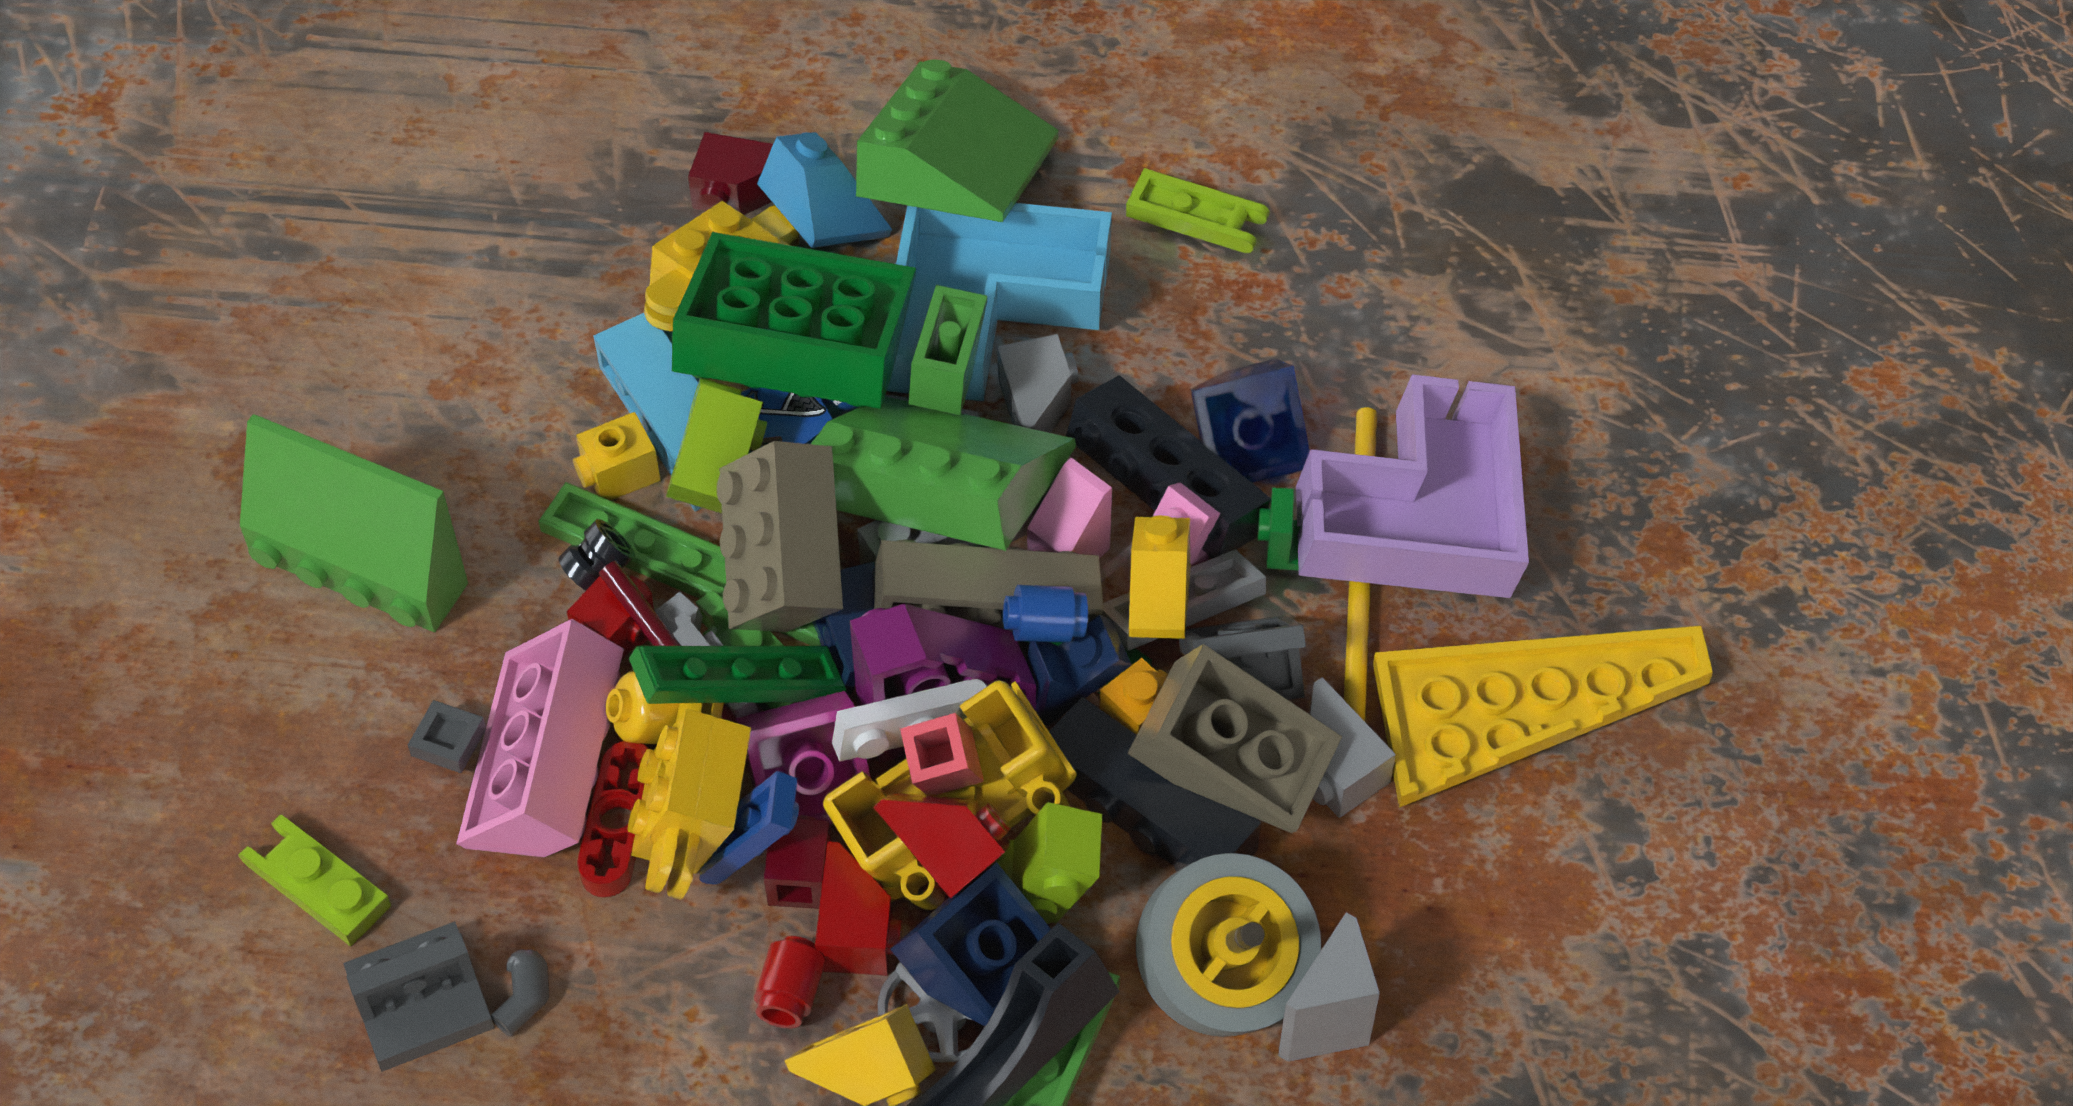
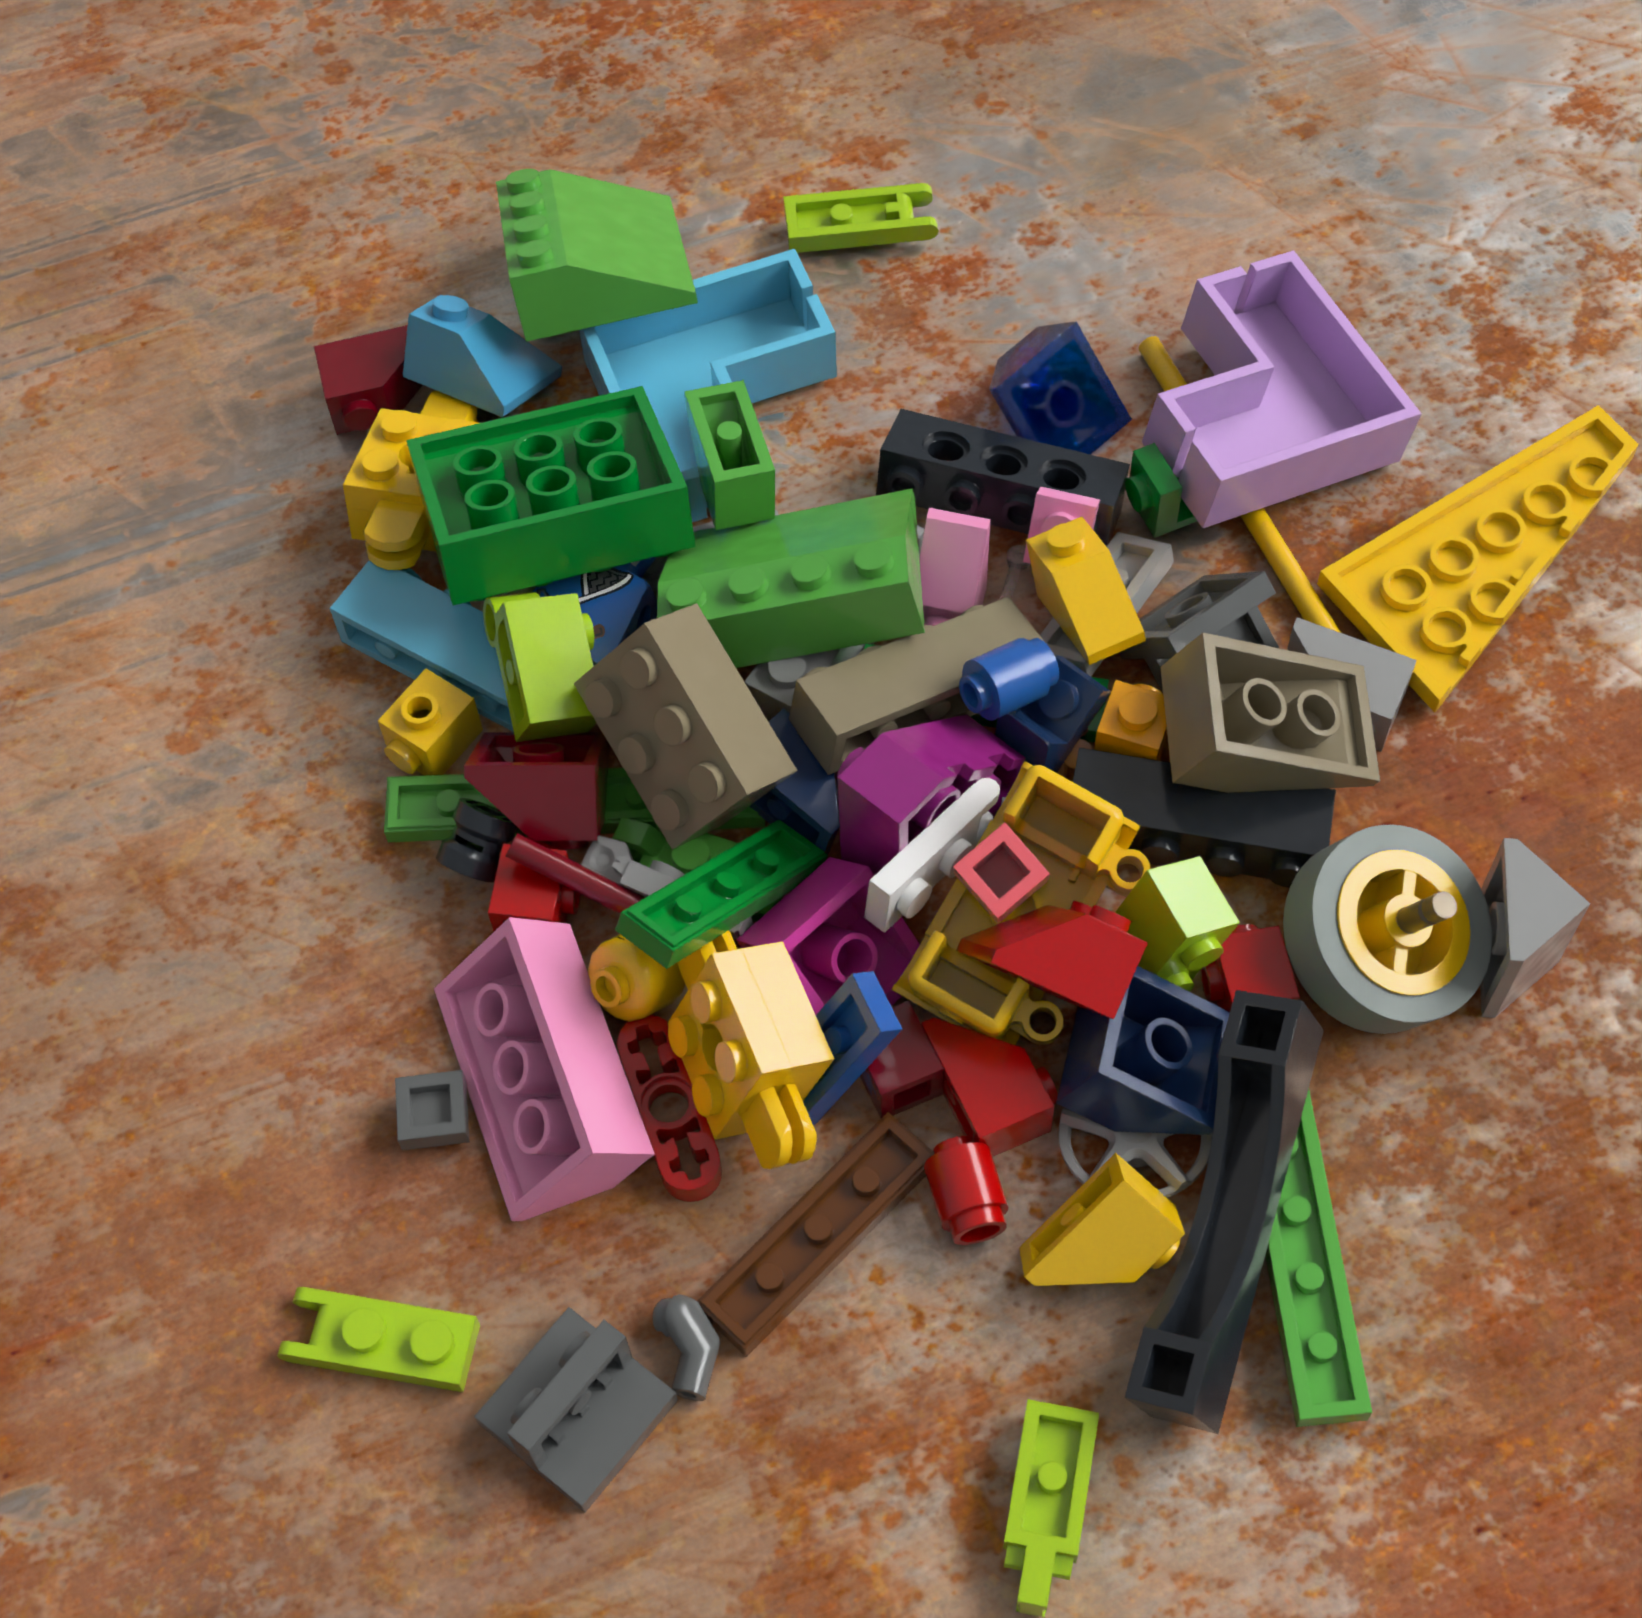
camera: 25 degrees left, 5 degrees up
bright green slope [240,414,468,633] -> none
light grey slope [997,334,1078,433] -> none
none -> dark red slope [464,732,610,849]
none -> reddish brown tile [697,1112,934,1357]
none -> red brick [1200,924,1300,1012]

